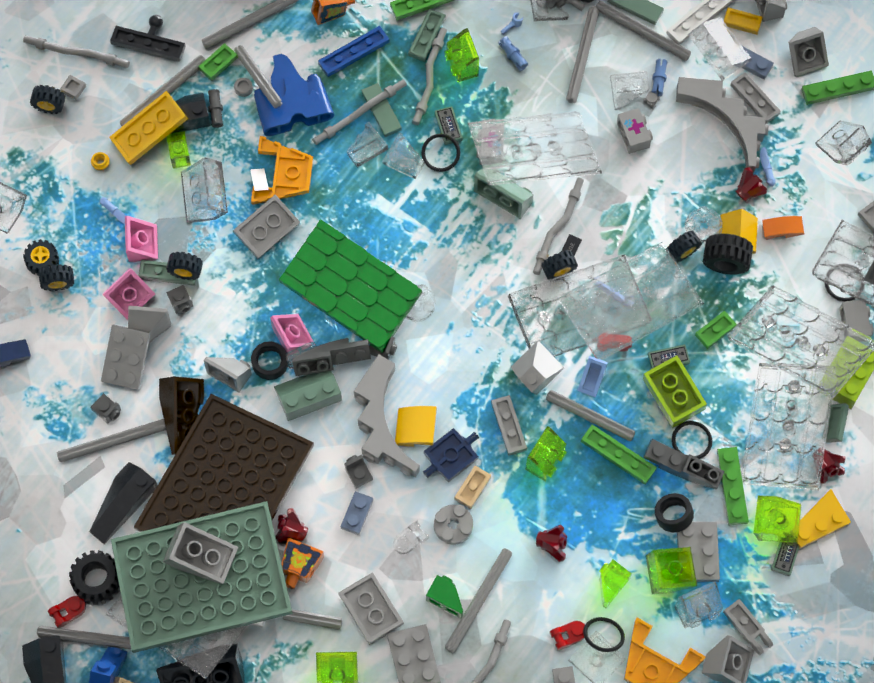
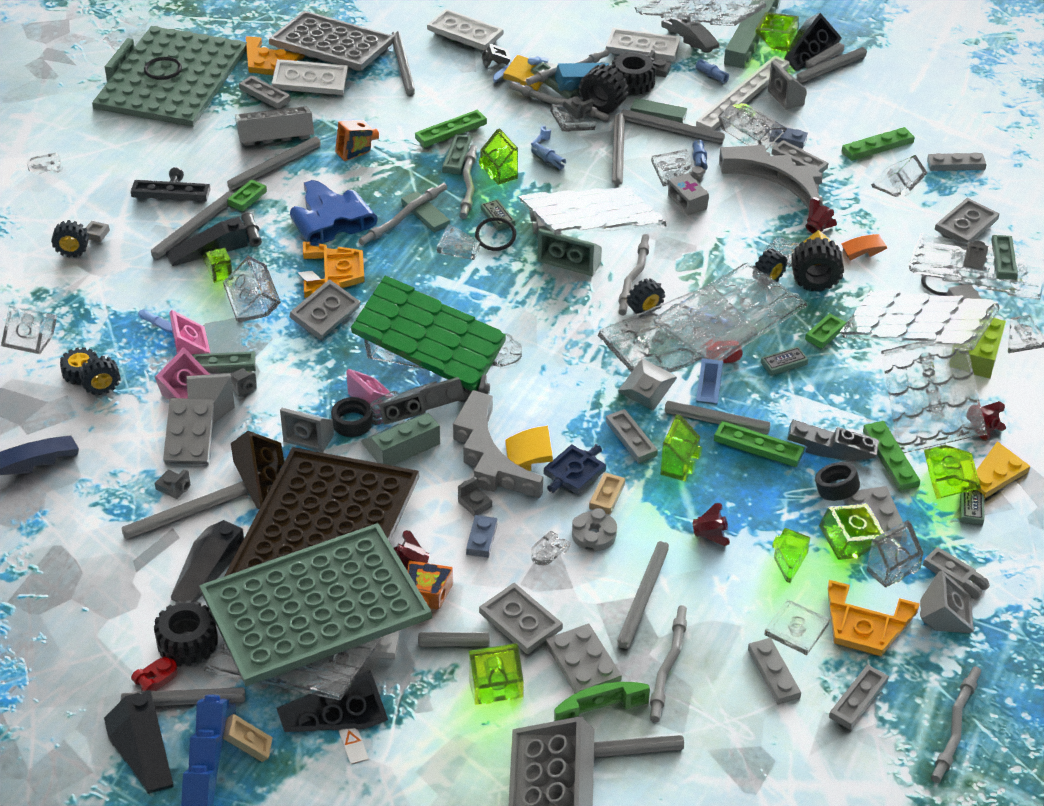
camera: 10 degrees left, 25 degrees down
light grey bar [23,35,130,68] -> none
yellow plate [91,152,110,170] -> none
yellow plate [109,91,188,165] -> none
light grey slope [163,522,238,584] -> none
black wheel [166,252,203,280] -> none
light grey axle [234,45,282,108] -> none
light grey tile [234,78,253,97] -> none
blue plate [318,26,389,77] -> none
clear wing [347,122,388,168] -> none
green slope [426,575,463,619] -> none
red plate [549,621,585,650] -> none
black tyre [583,617,625,652] -> none
lime brick [643,355,707,428] -> none
black tyre [672,421,712,459] -> none
yellow tile [722,7,762,35] -> none
light blue piece [760,147,776,186] -> none
light grey slope [788,27,829,76] -> none
sand green plate [822,403,849,443] -> none

